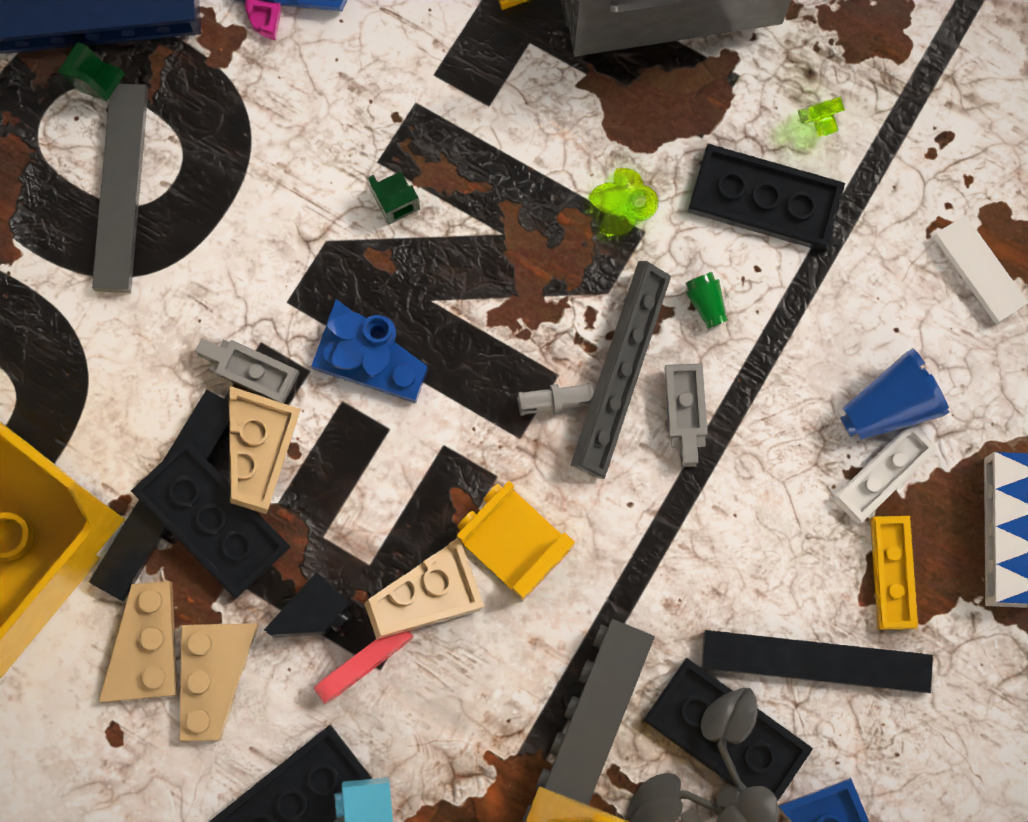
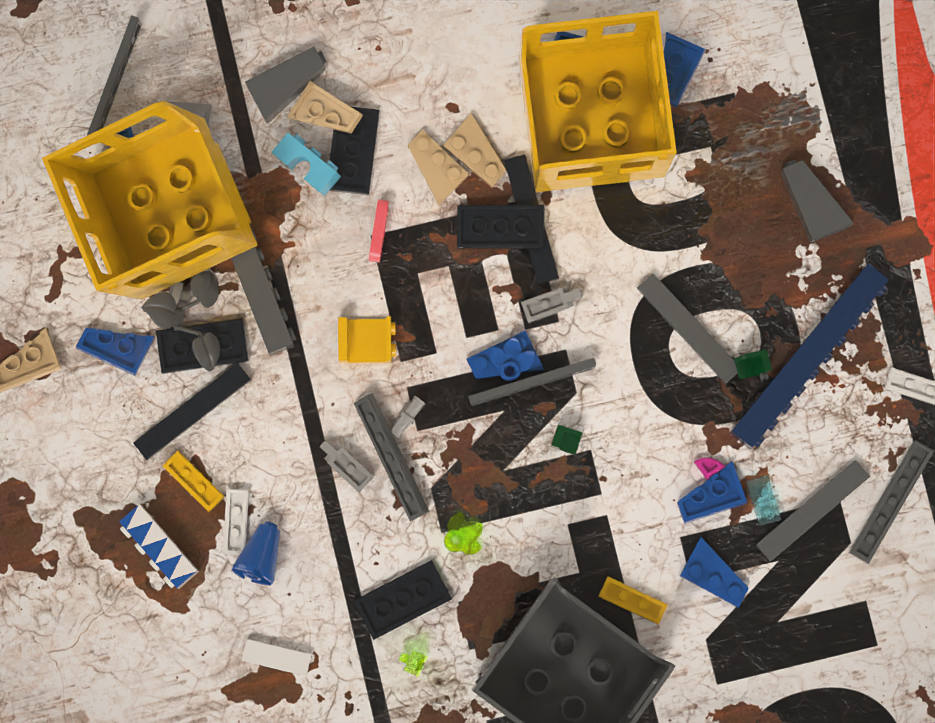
camera: 135 degrees right, 5 degrees up
tan wing [229,386,301,514] -> none
black slope [264,572,353,638] -> none
tan wing [364,538,484,640] -> none
green cone [685,272,728,329] -> none
none -> dark grey tile [468,358,596,406]

